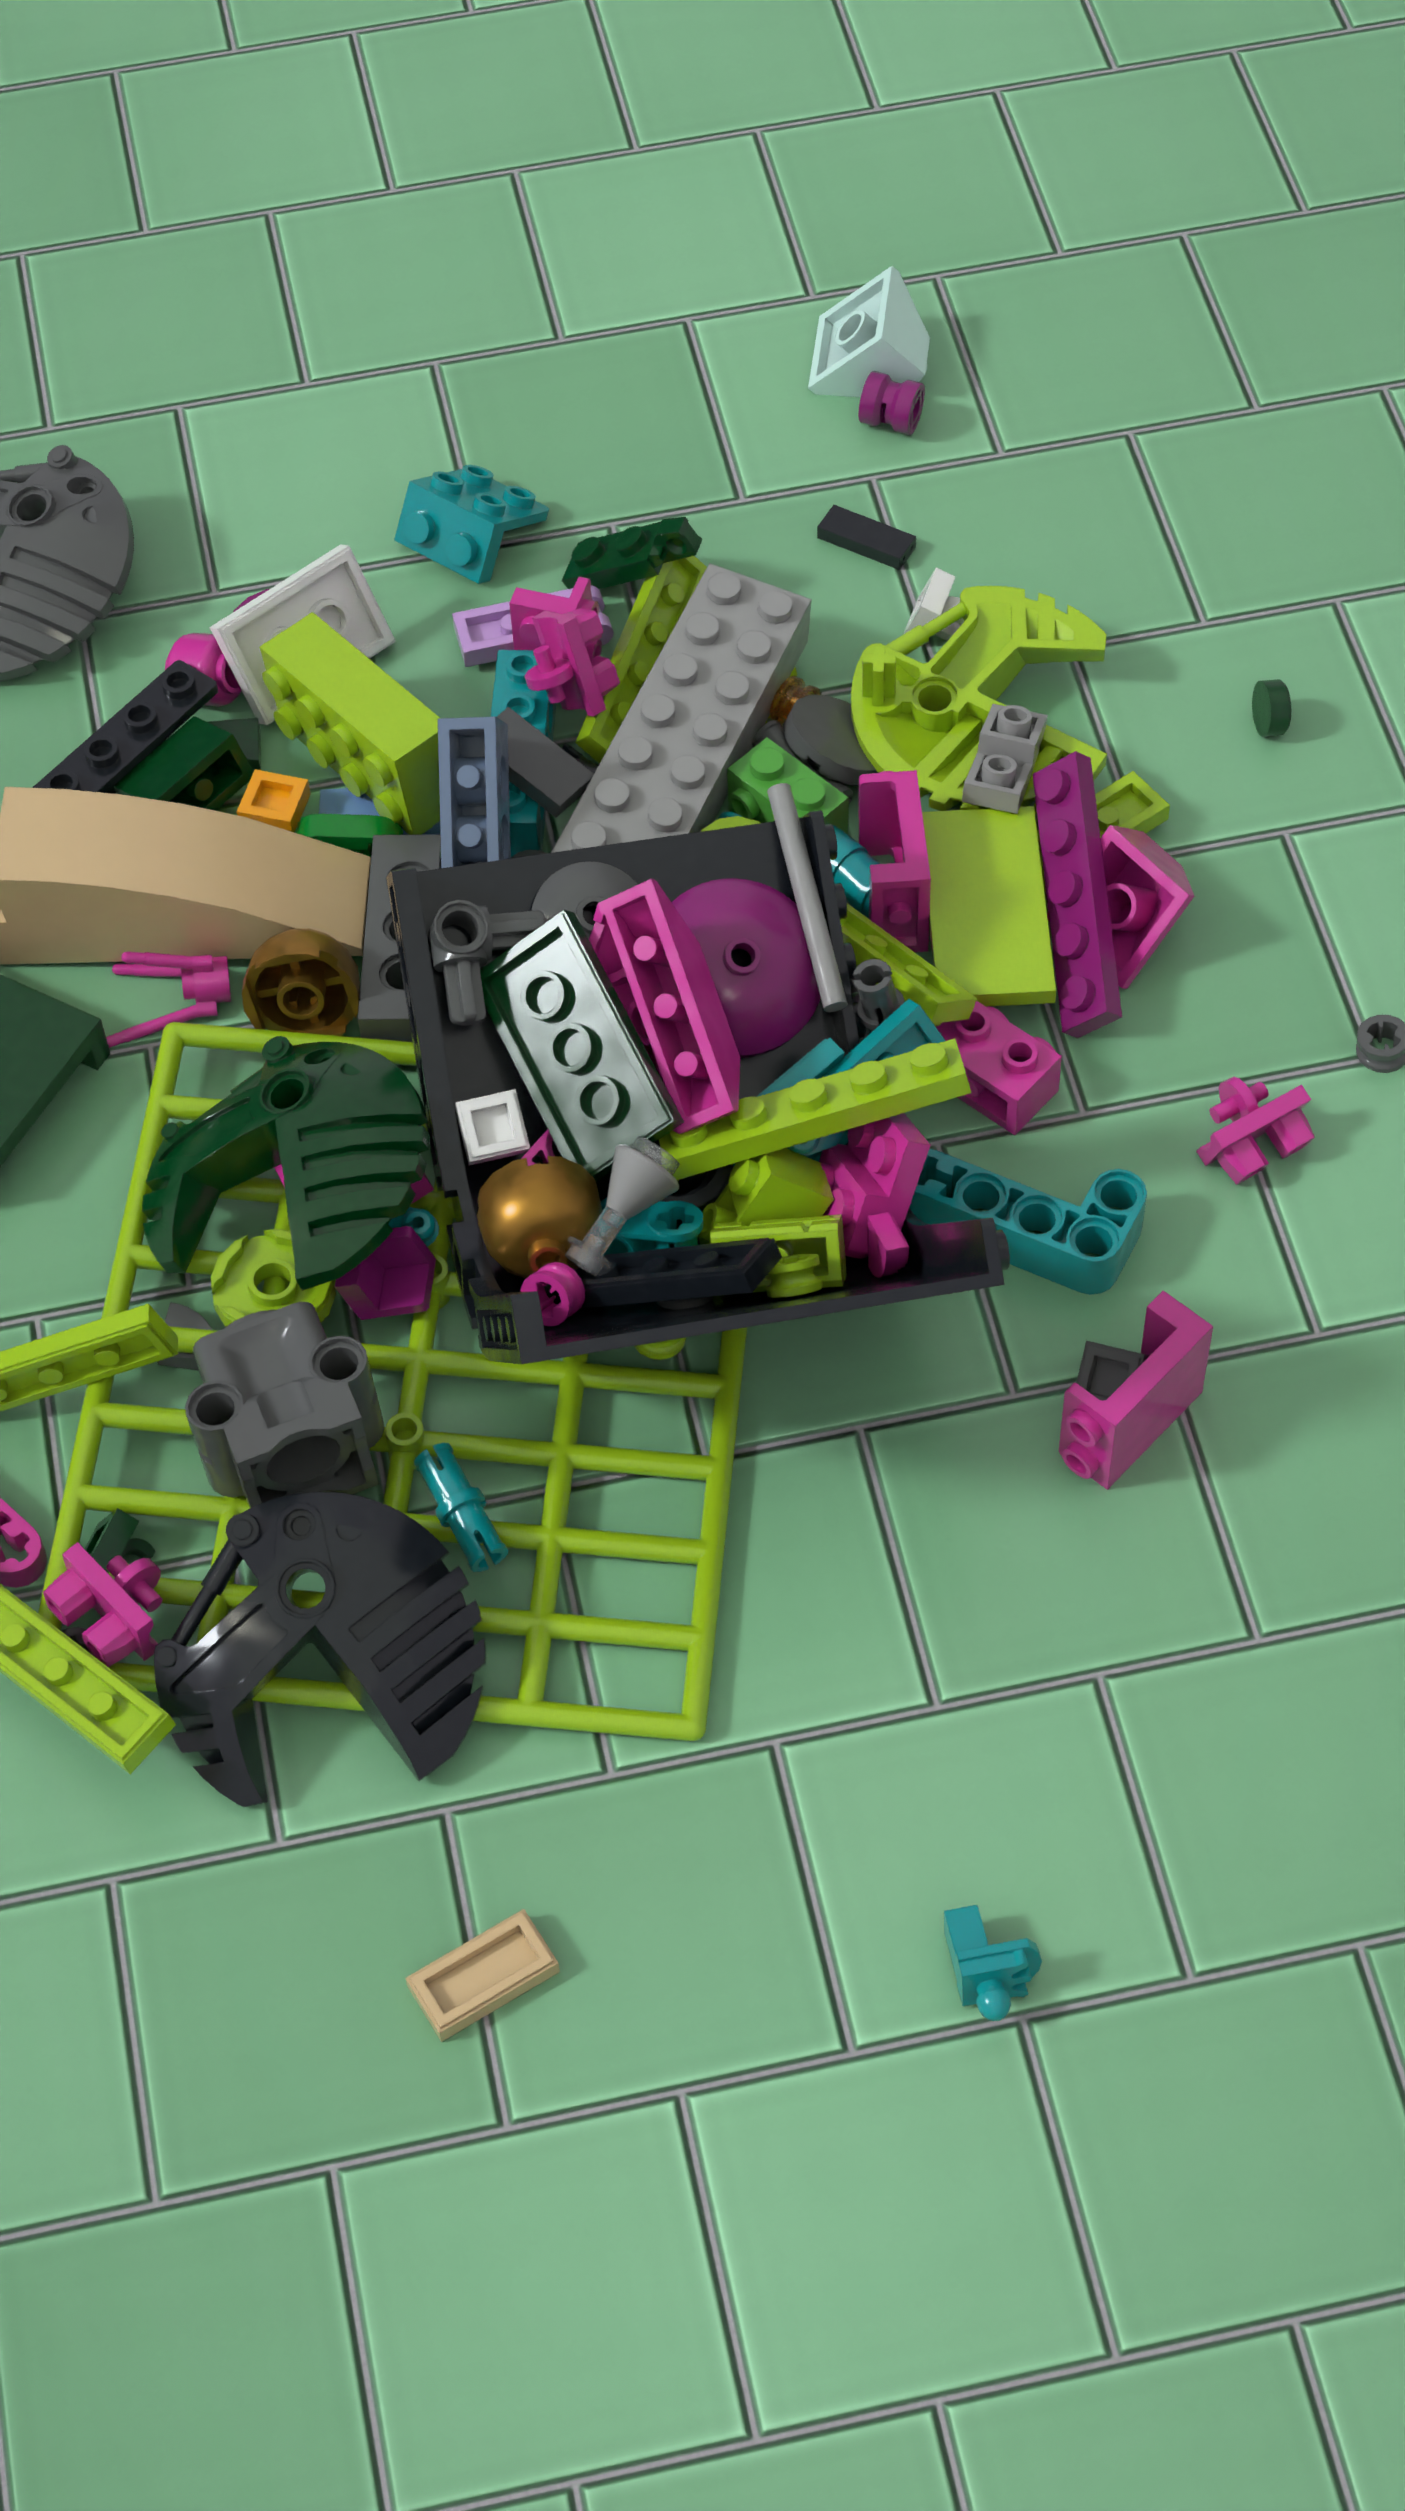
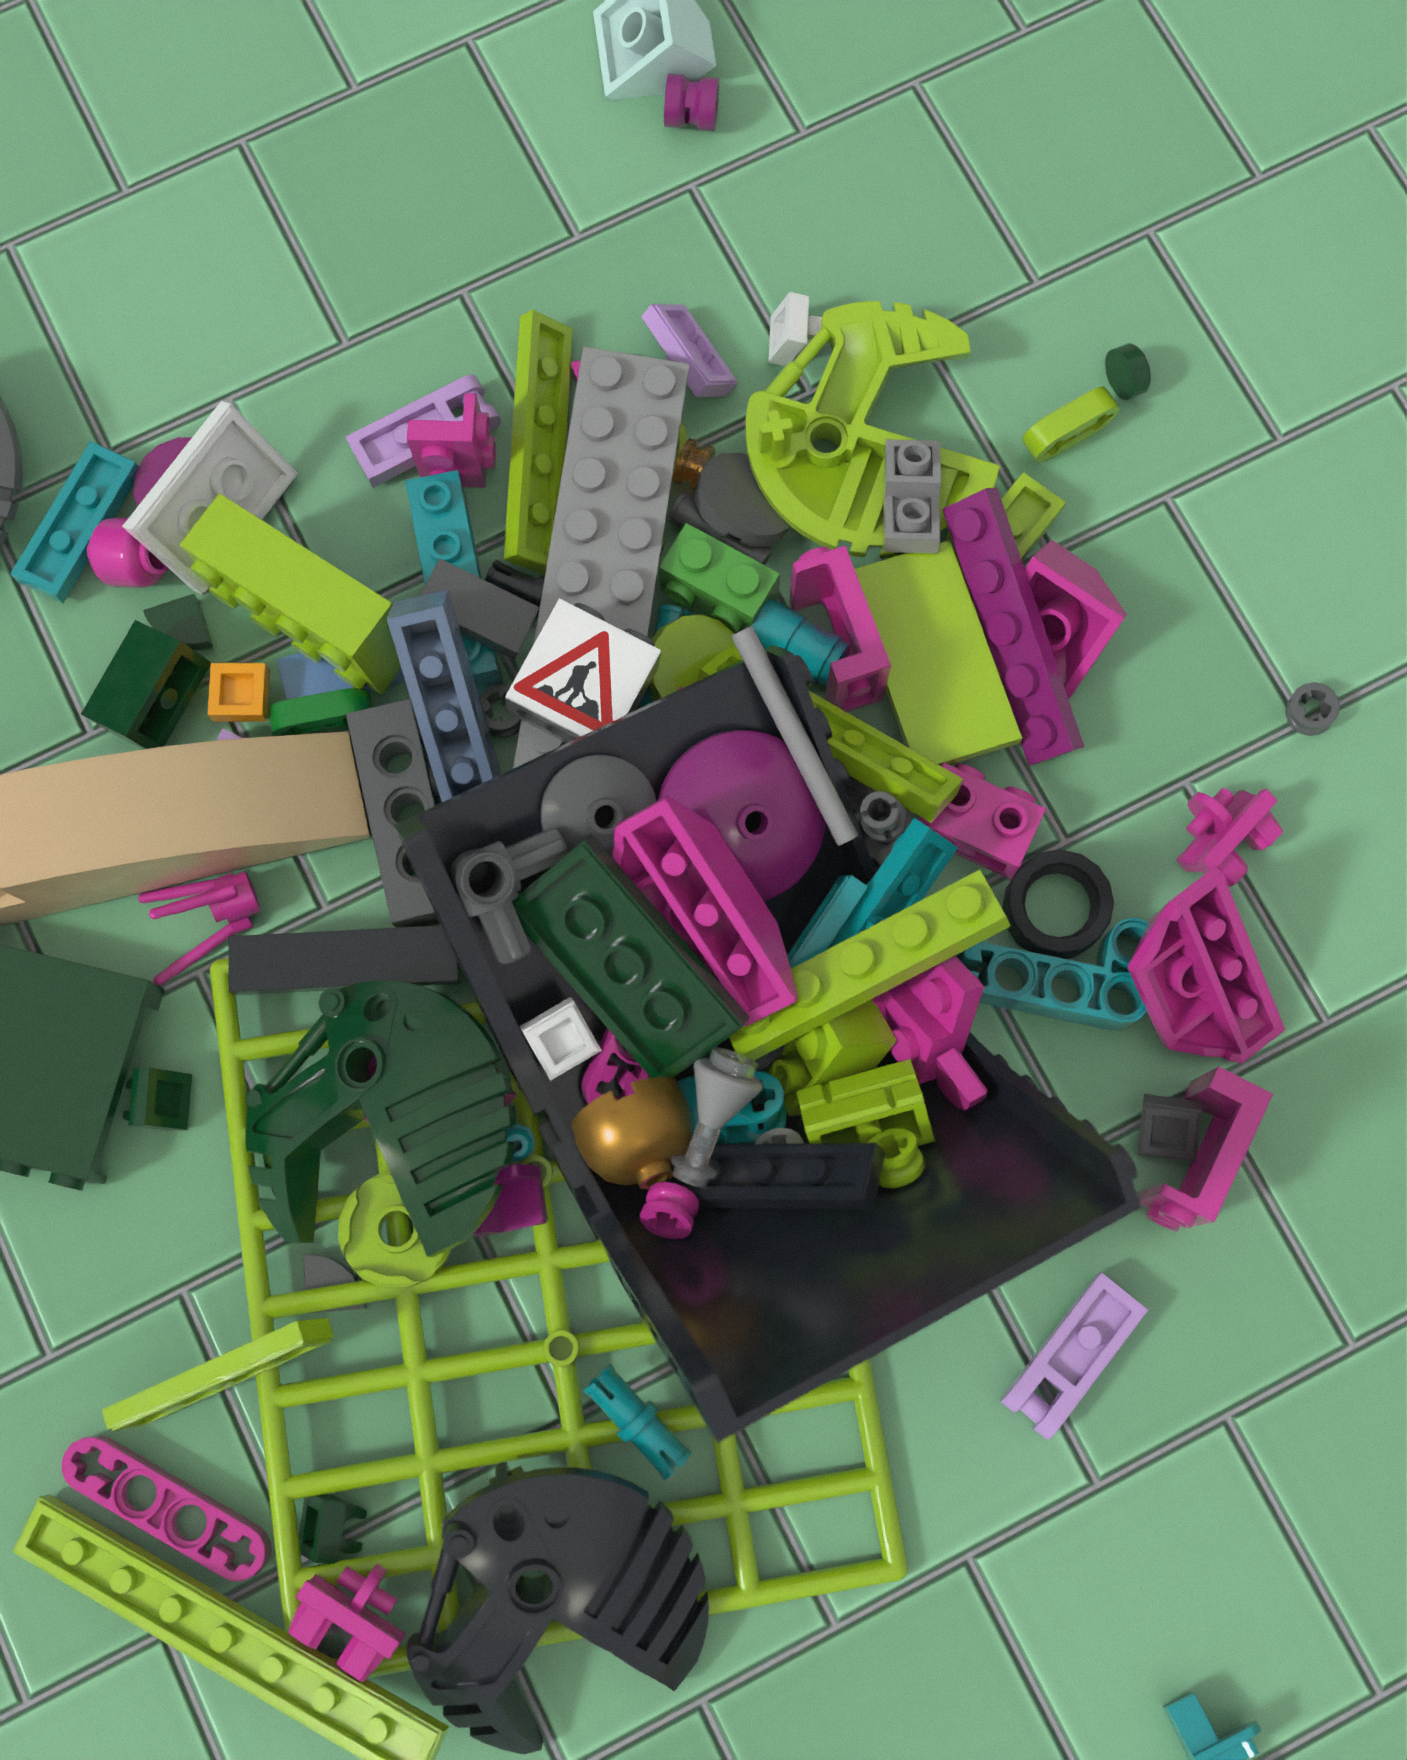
camera: 15 degrees left, 20 degrees up
black bracket [32,660,218,794] -> none
dark grey piece [185,1302,384,1508] -> none
pearl gold cylinder [242,928,360,1036] -> none
teal bracket [394,465,549,584] -> none
dark pink hips [525,608,620,717] -> none
dark green hinge [561,517,702,589] -> none
black piece [817,505,916,570] -> none
none -> teal plate [10,441,139,603]
none -> dark green tile [123,1067,192,1131]
none -> black tile [228,926,460,995]
none -> piece [505,598,661,743]
none -> lavender plate [641,304,738,397]
none -> lavender plate [1000,1272,1148,1440]
none -> black tyre [1002,849,1114,959]
none -> lime beam [1022,386,1120,463]
none -> dark pink wedge [1127,867,1285,1063]

